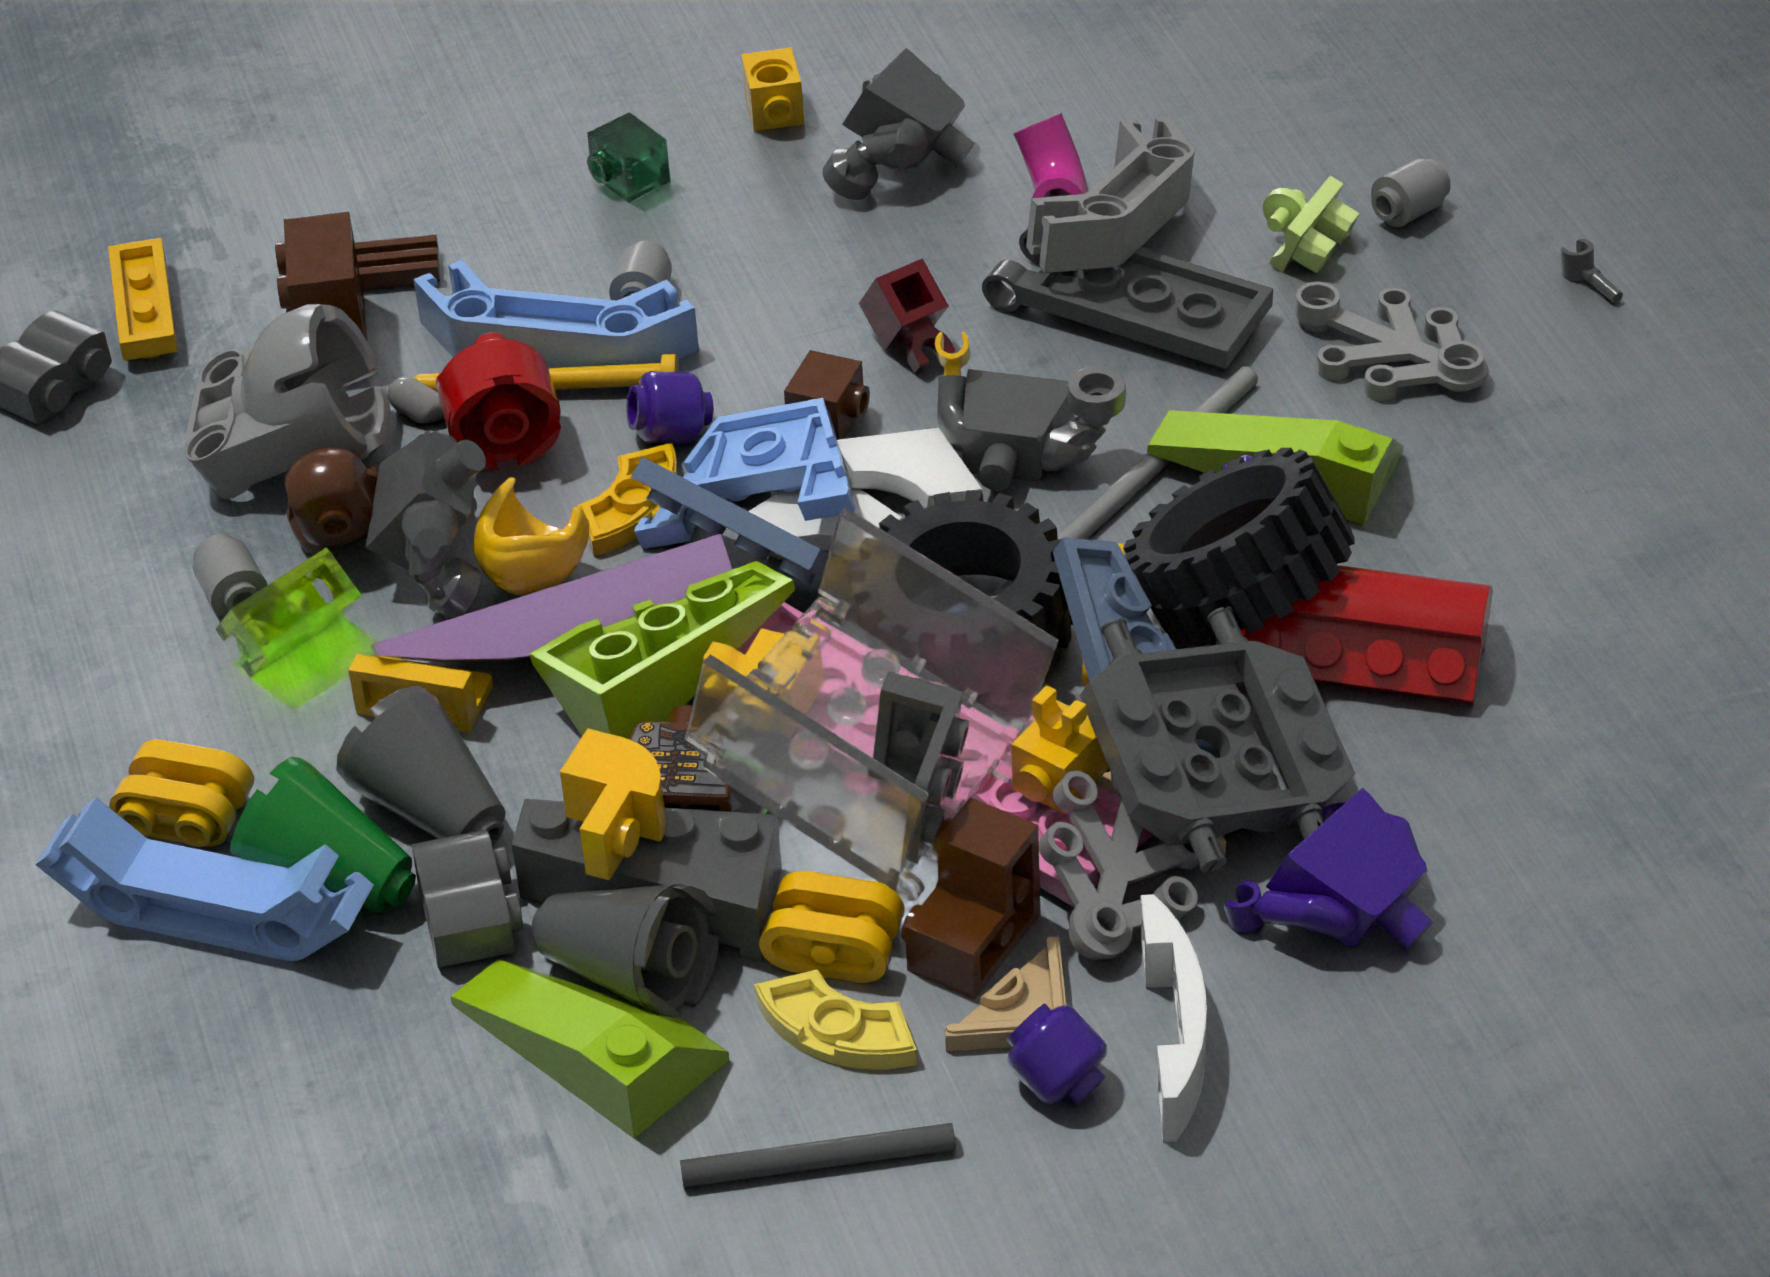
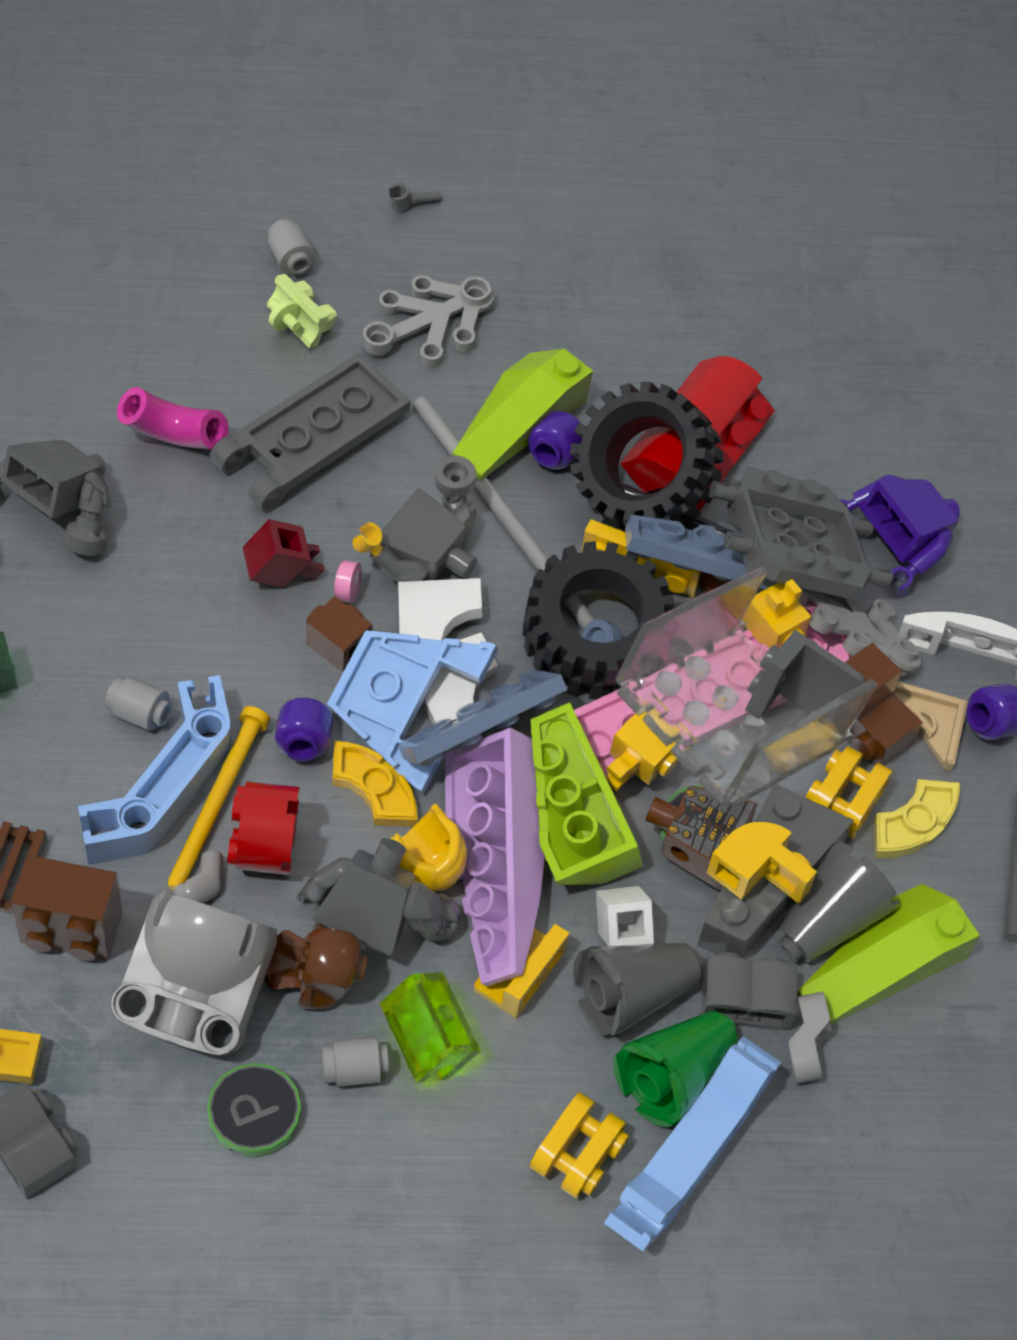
camera: 80 degrees left, 15 degrees up
light grey piece [1026,117,1195,273] -> none
none -> black tile [207,1063,301,1157]
none -> bright pink tile [334,560,362,603]
none -> white brick [596,886,654,946]
none -> light grey piece [788,991,832,1084]

